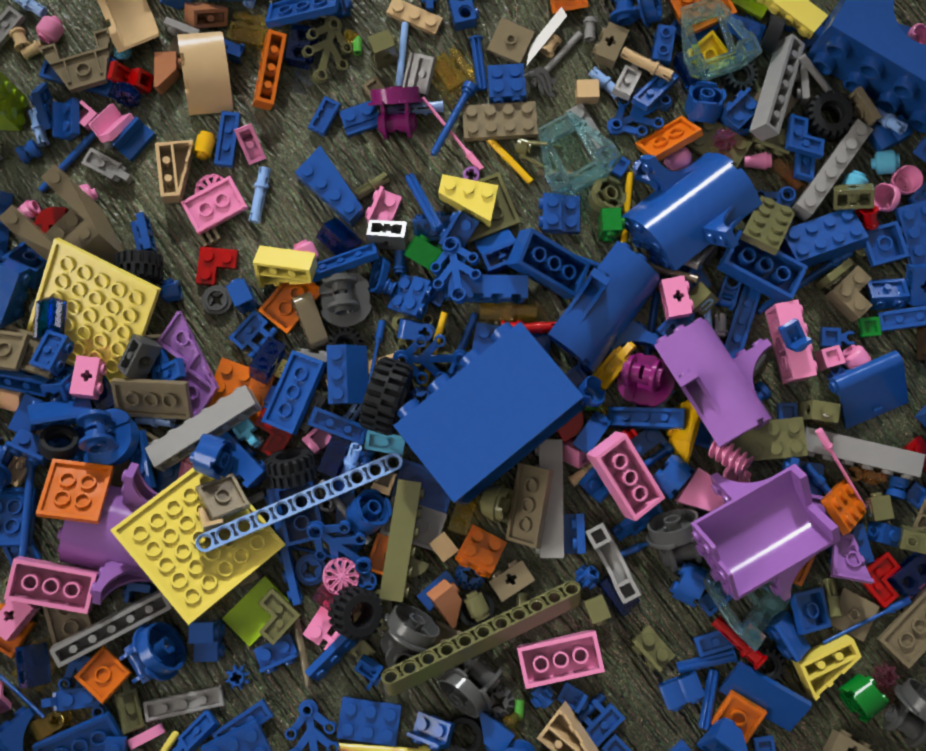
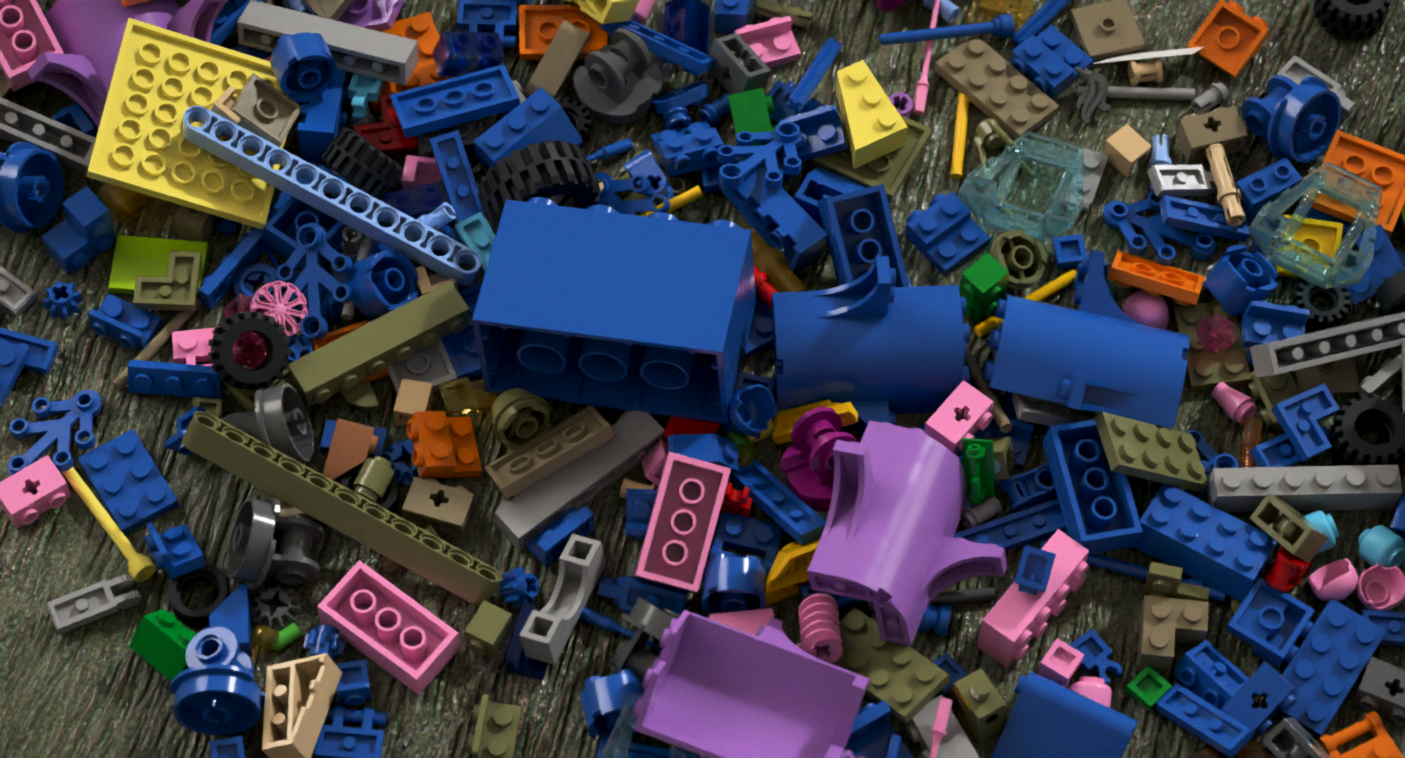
camera: 45 degrees right, 20 degrees down
none -> green hinge [962,438,995,505]

